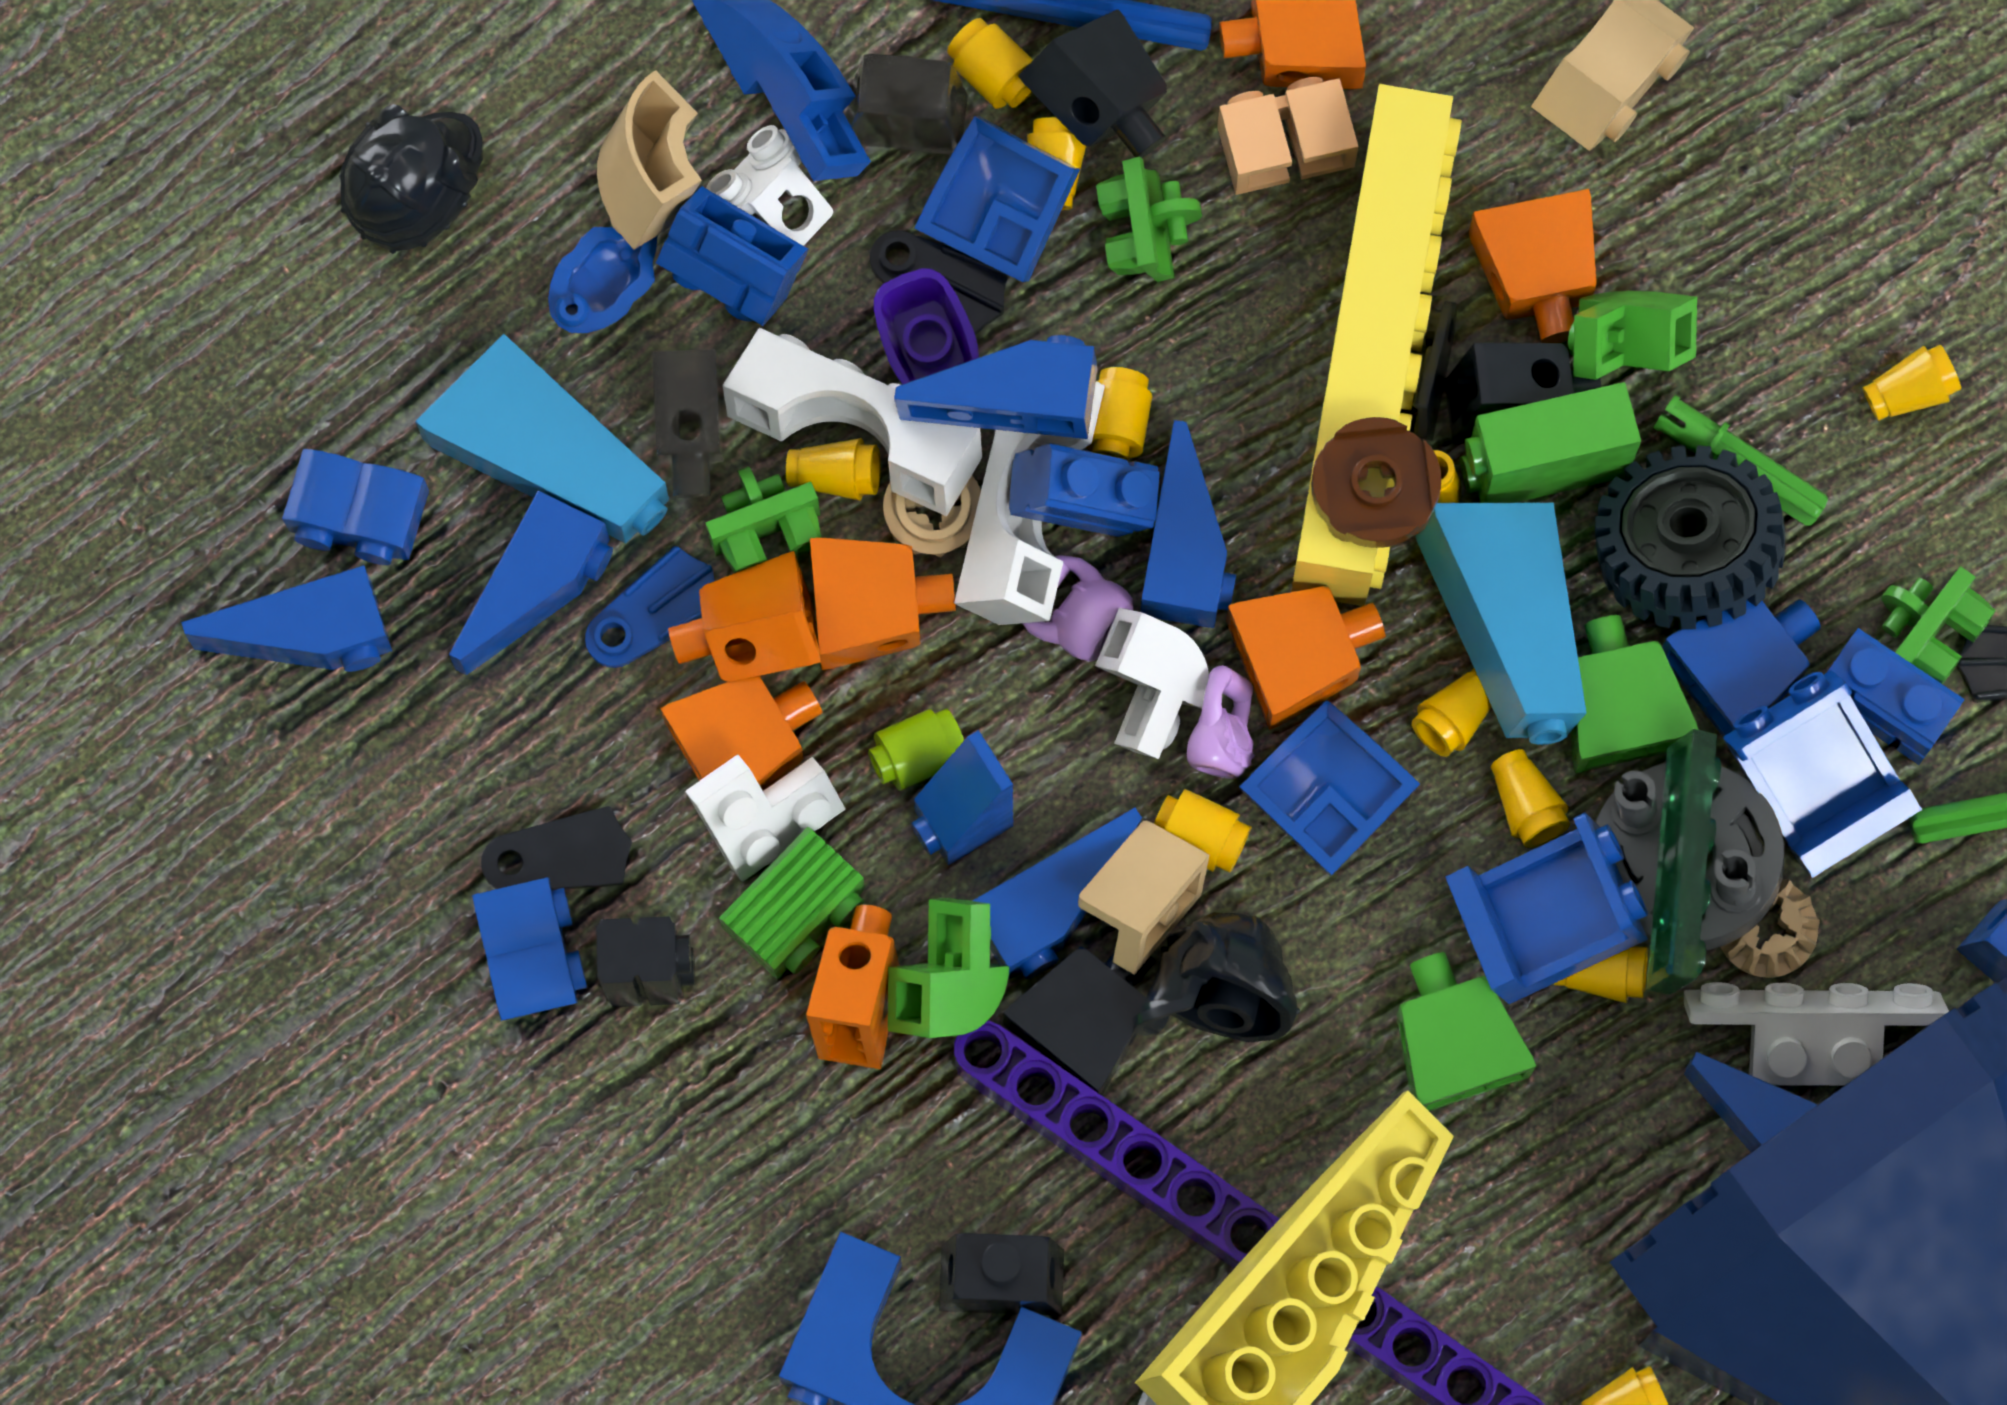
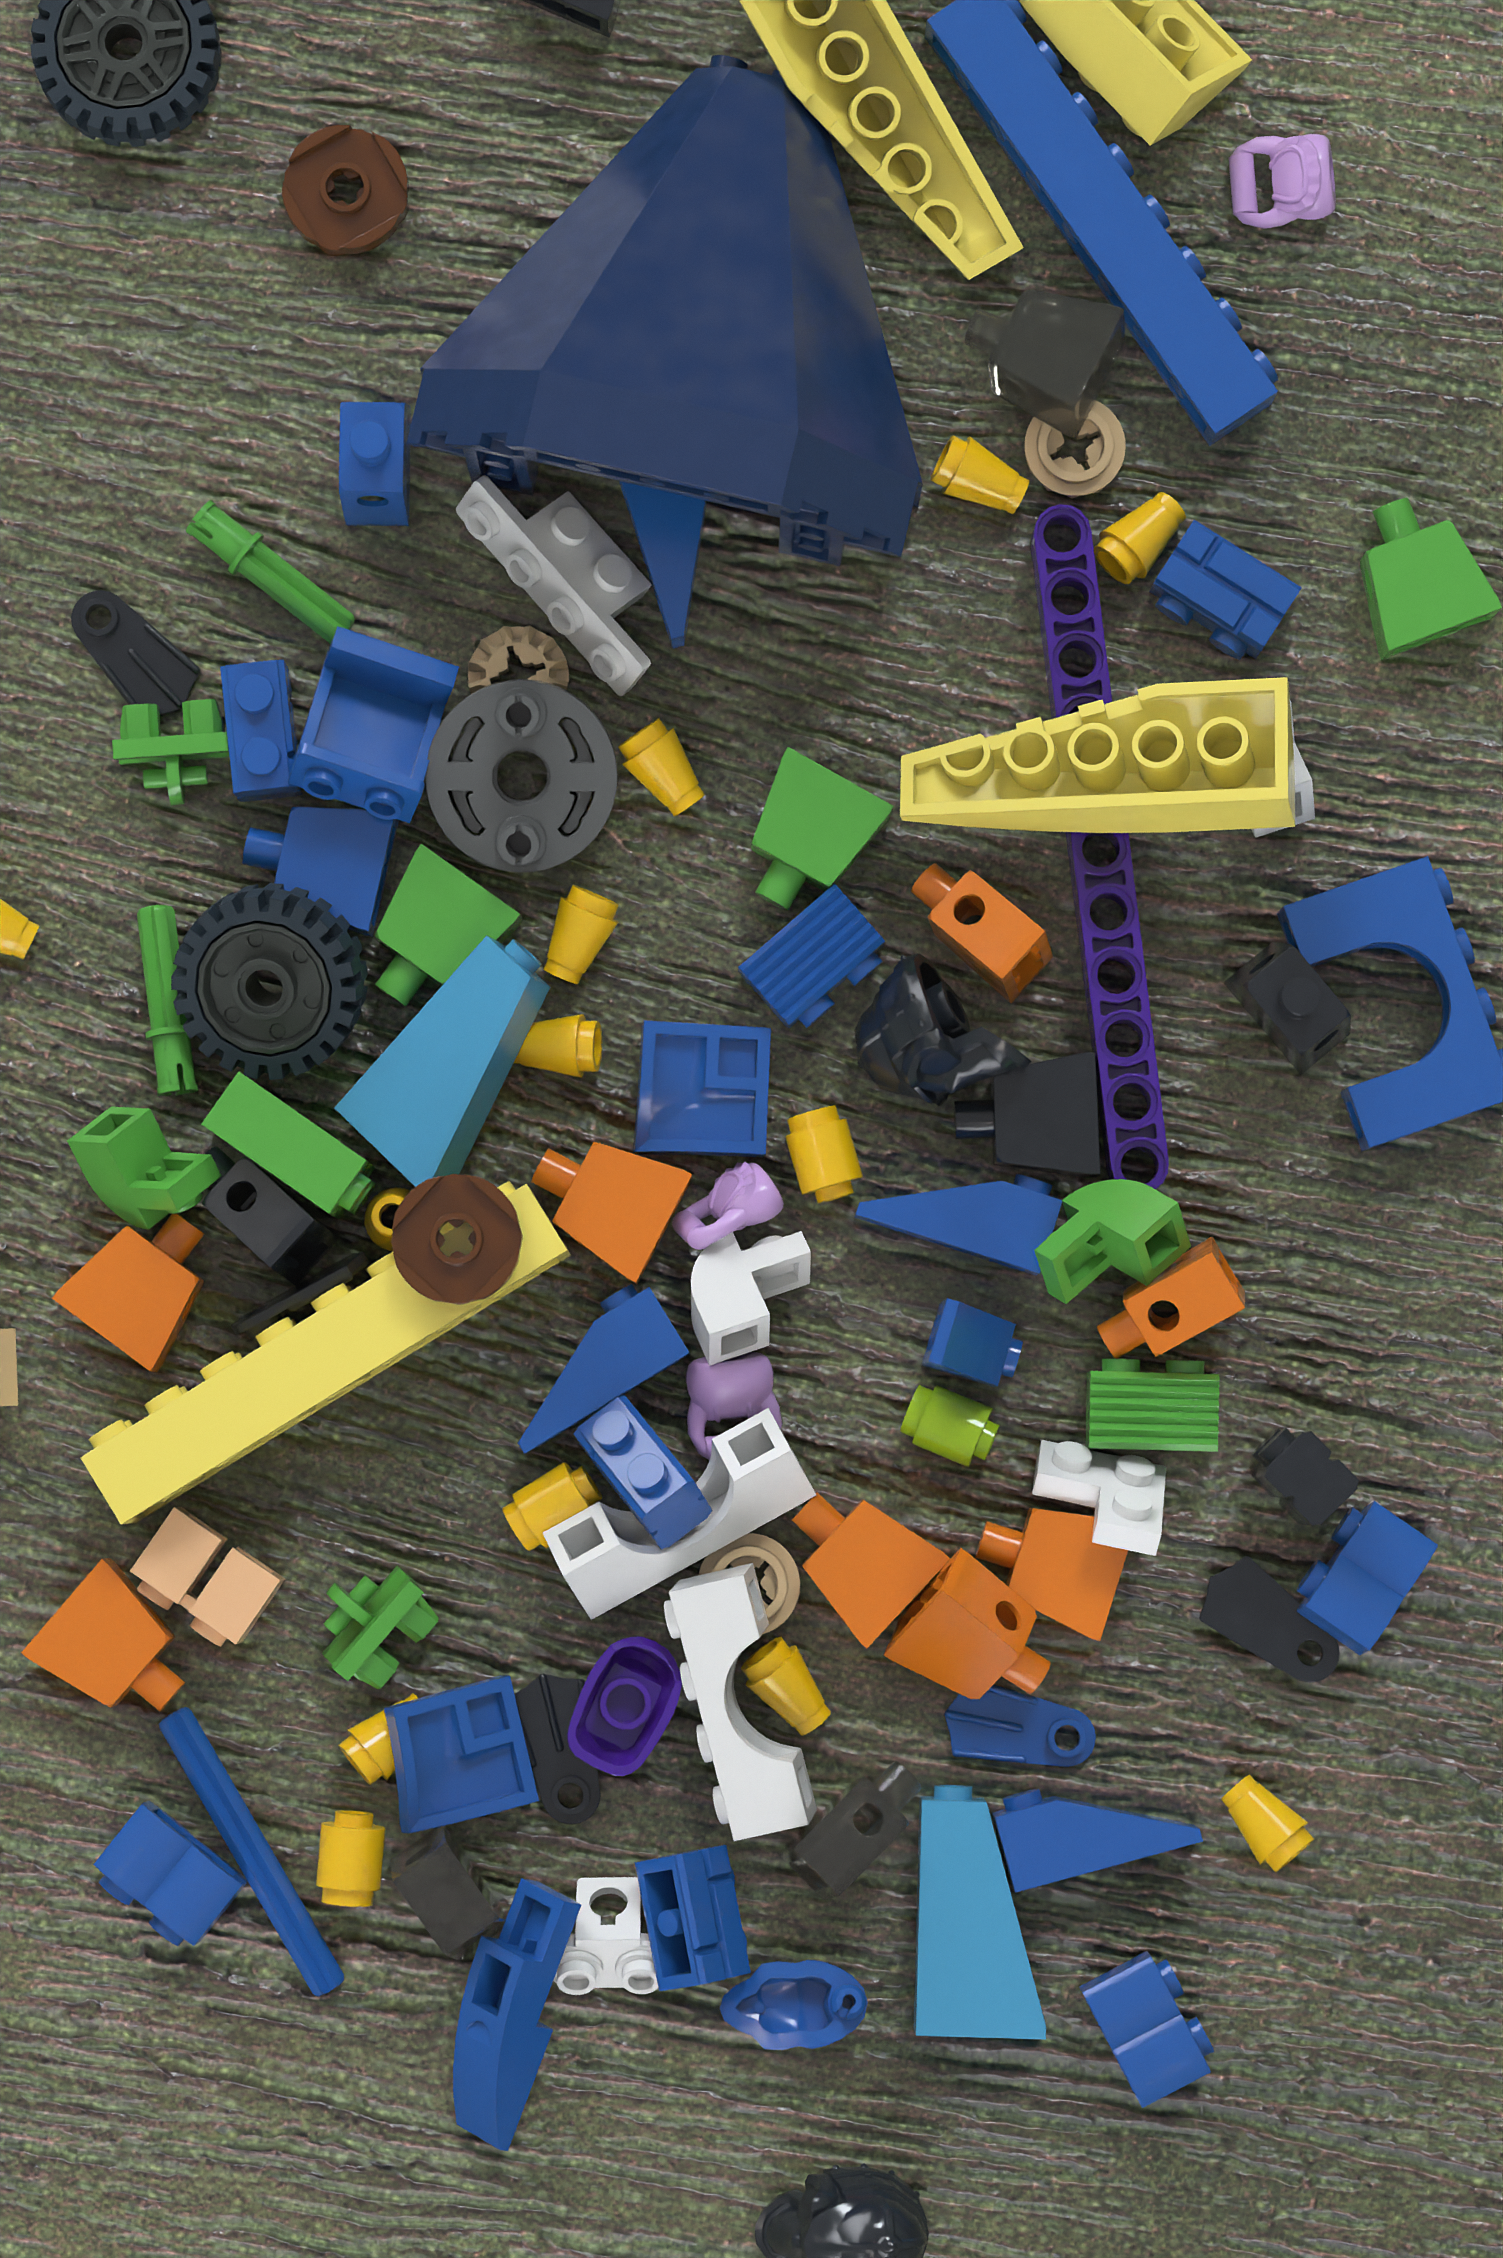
camera: 135 degrees left, 10 degrees up
blue slope [181,565,393,672] -> none
tan brick [597,70,702,249] -> none
bright green hips [705,466,821,573] -> none
blue slope [894,335,1097,439] -> none
black torso [1018,9,1167,158] -> none
tan panel [1078,821,1210,975] -> none
blue panel [1445,812,1648,1004] -> none
clear green plate [1647,729,1721,995] -> none
none -> blue brick [738,883,885,1029]
none -> orange torso [911,863,1053,1003]
none -> yellow cone [1221,1774,1314,1873]

